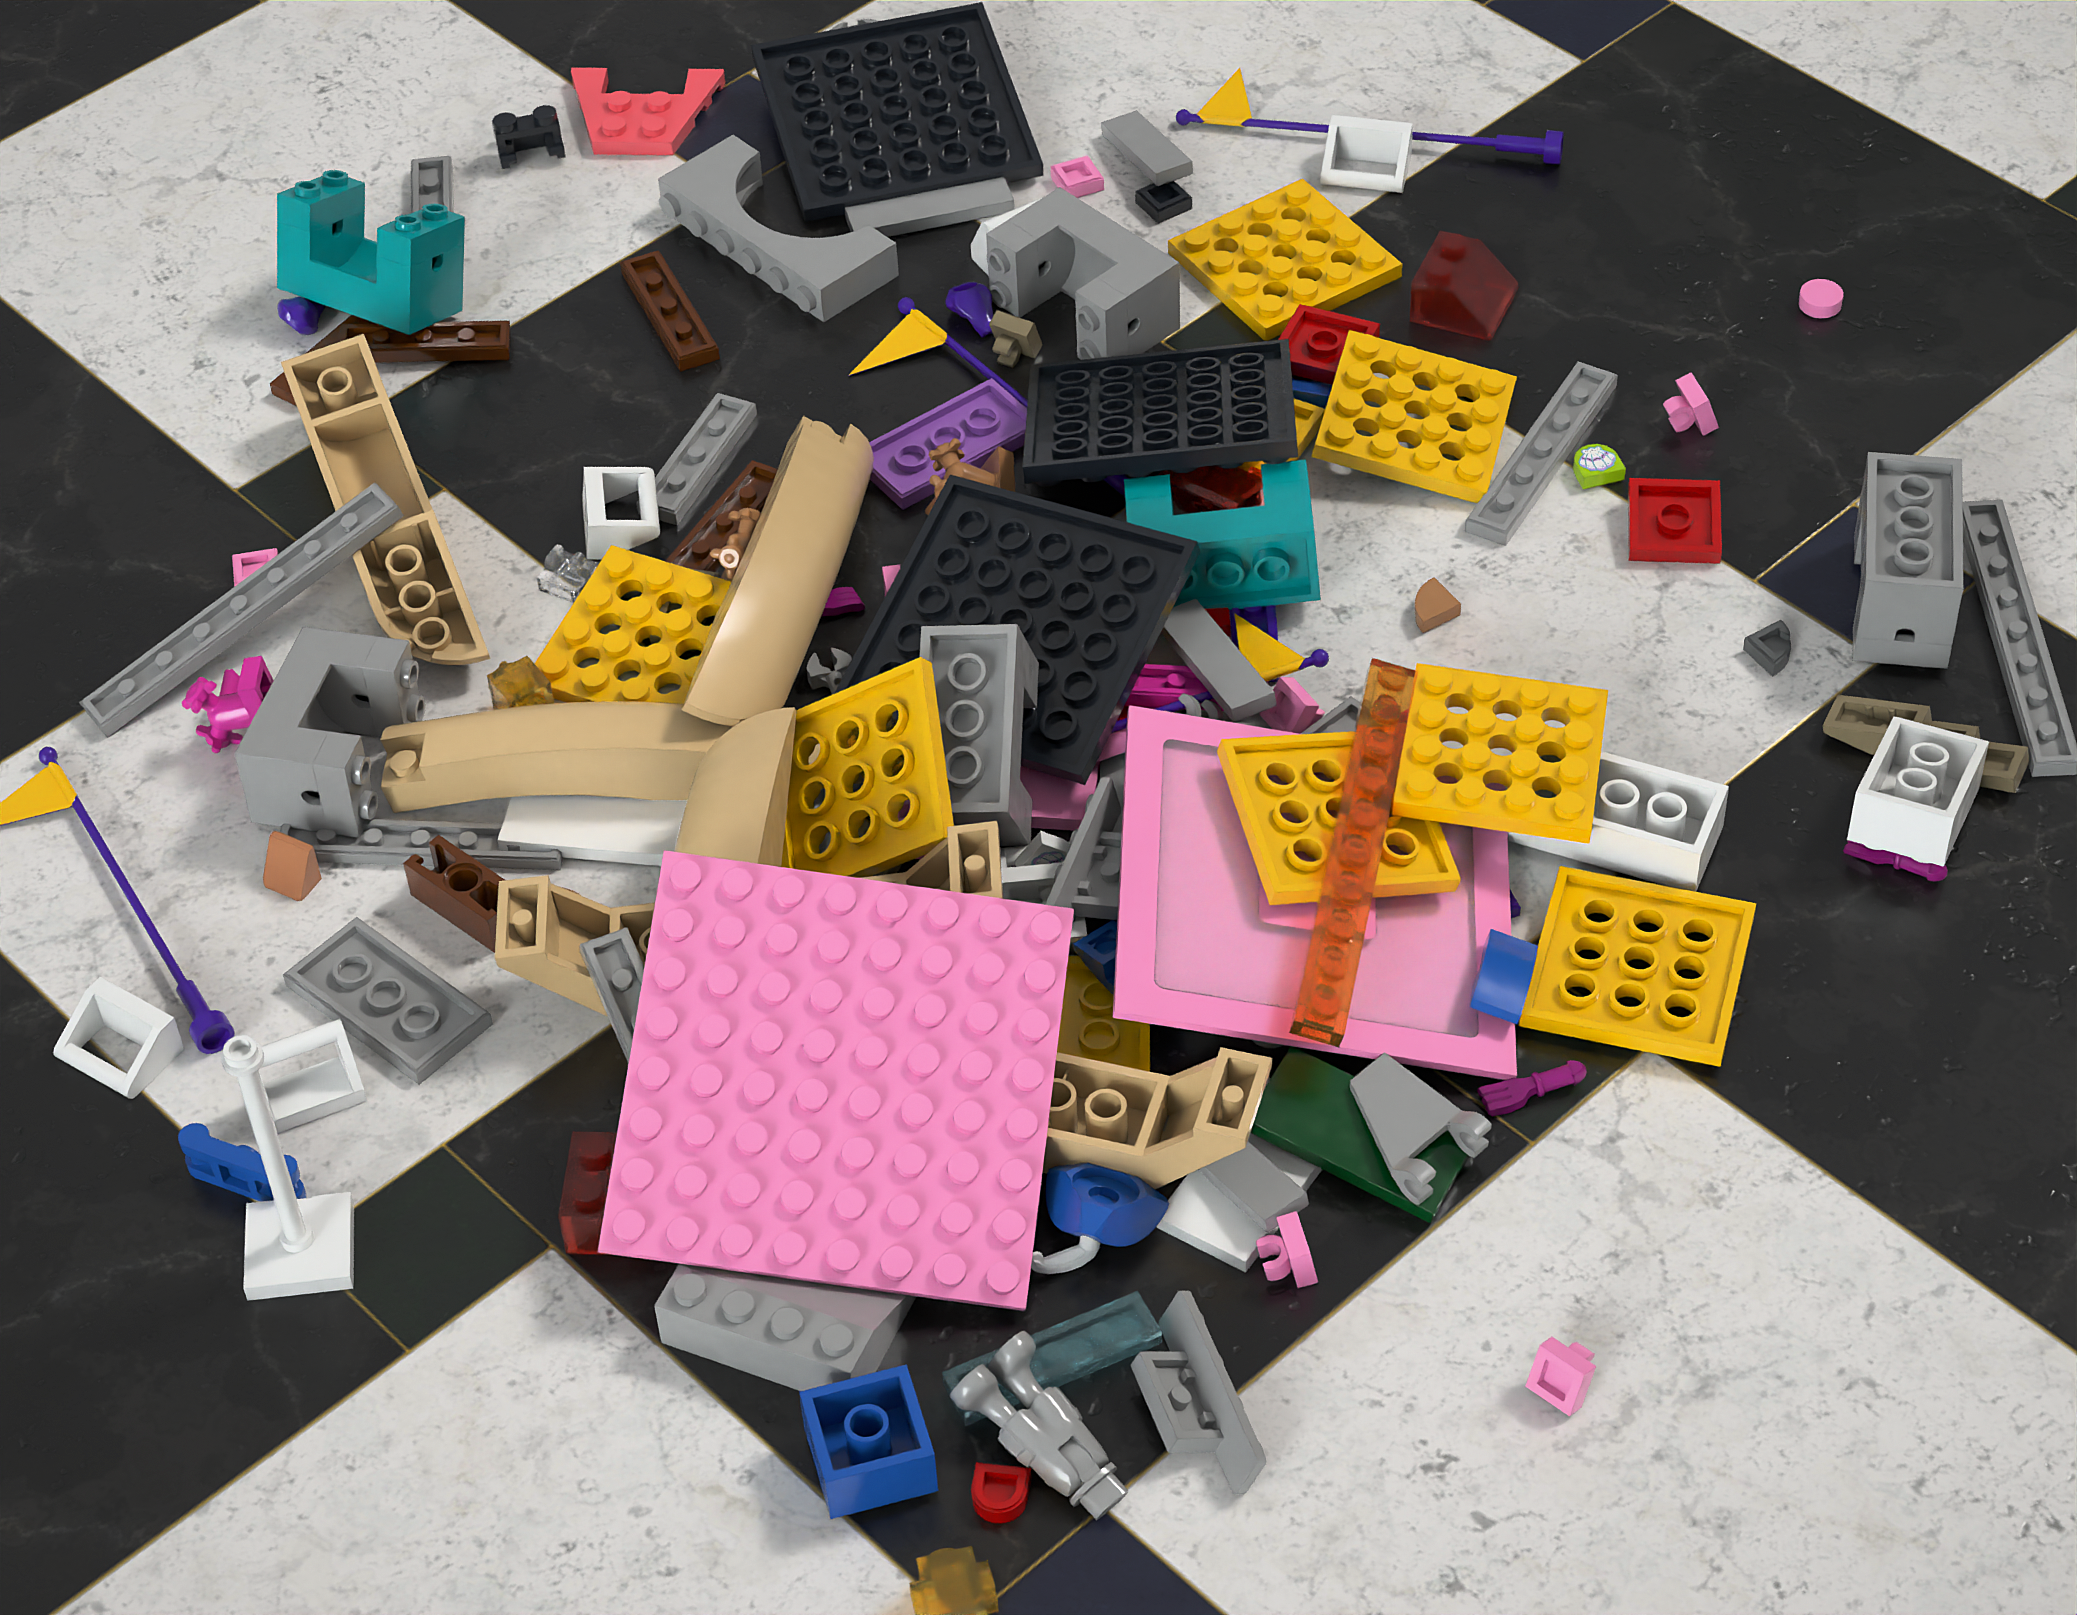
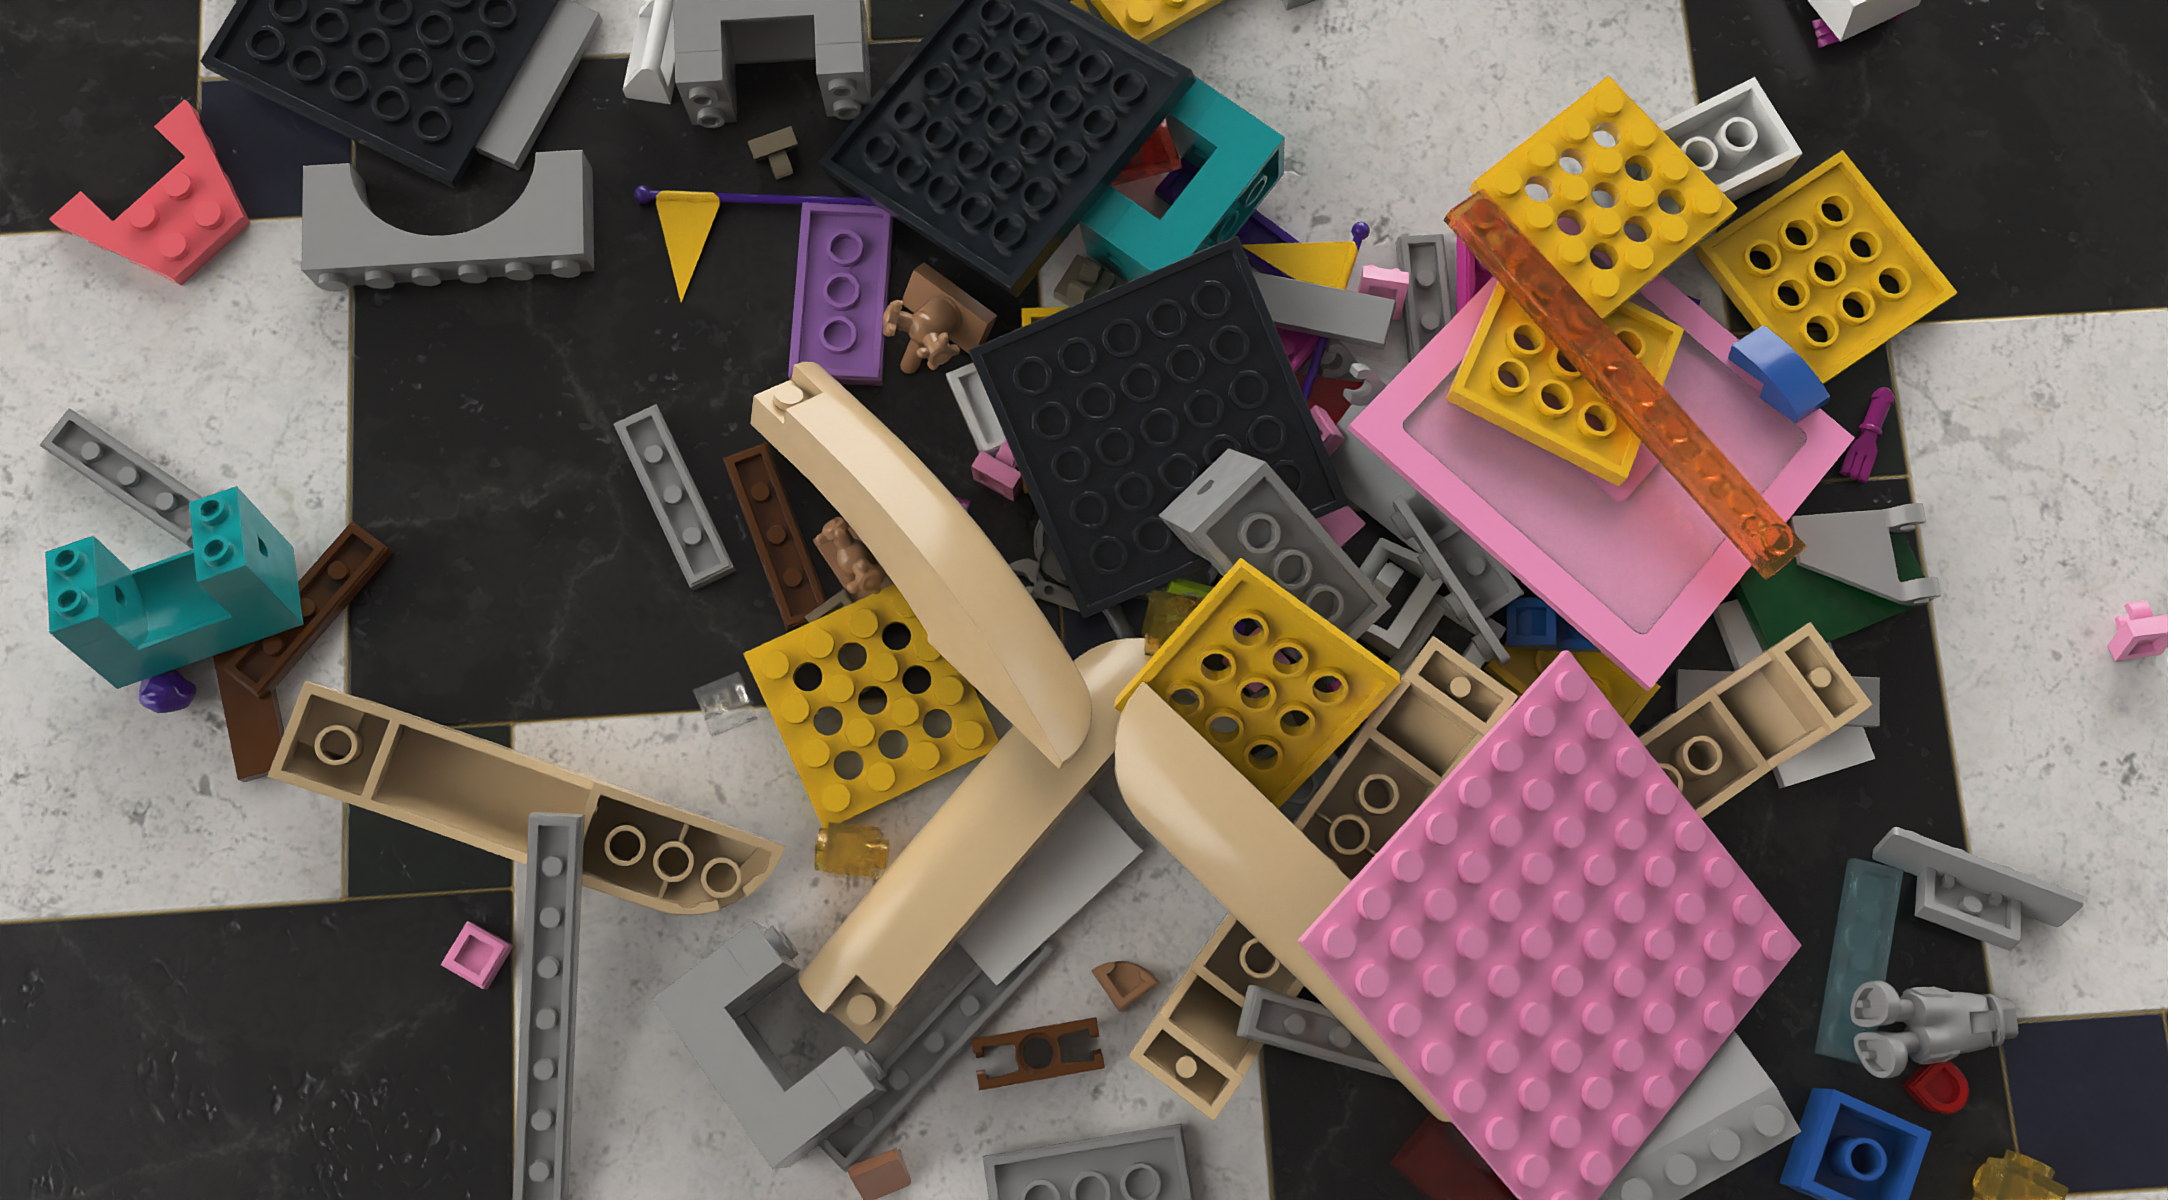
camera: 55 degrees left, 30 degrees up
dark pink piece [182,656,274,753] -> none
black piece [492,105,566,169] -> none
white tile [582,467,660,559] -> none
reddish brown tile [620,250,720,372] -> none
dark purple animal [945,282,994,338] -> none
blue hat [1031,1163,1169,1274] -> none
bright pink tile [1256,1211,1318,1288] -> none
medium nougat tile [1415,577,1461,633] -> none

